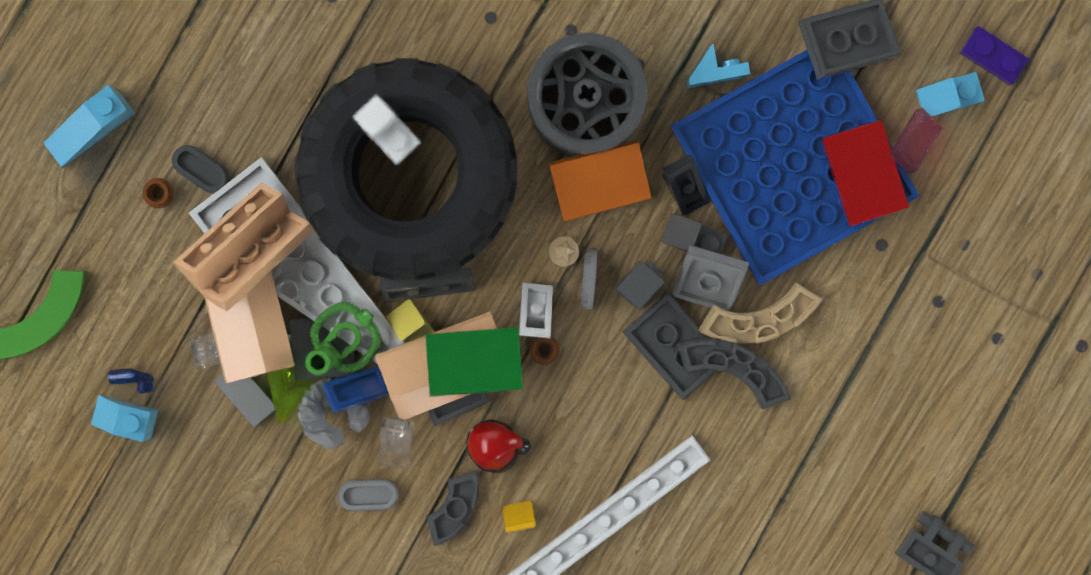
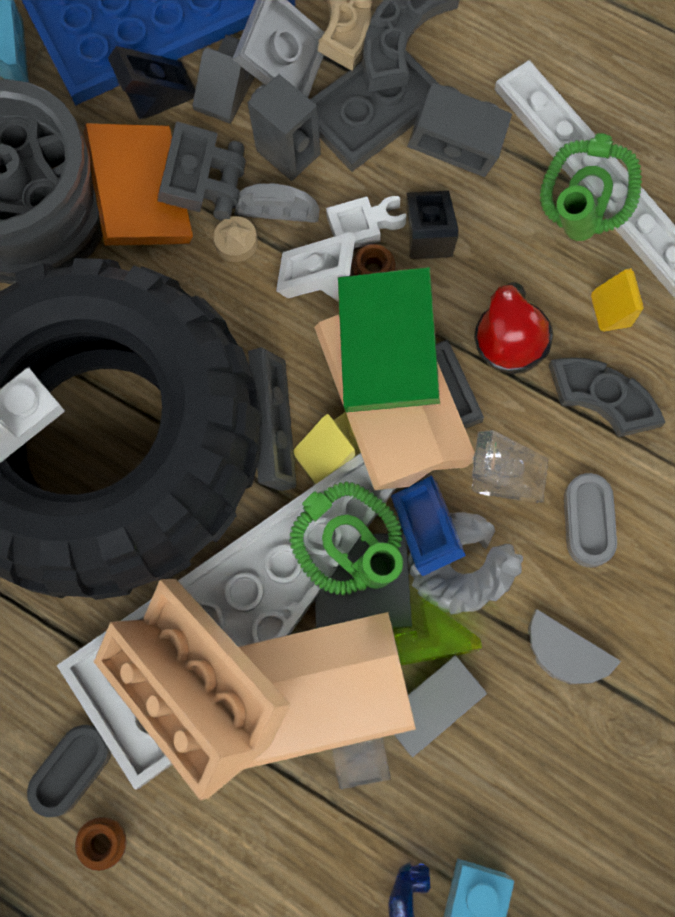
camera: 85 degrees left, 15 degrees down
none -> dark grey plate [157,121,246,221]
none -> white plate [326,196,406,250]
none -> black slope [406,191,458,259]
none -> dark grey brick [407,82,512,177]
none -> light grey tile [528,609,621,684]
none -> bright green piece [539,133,642,241]

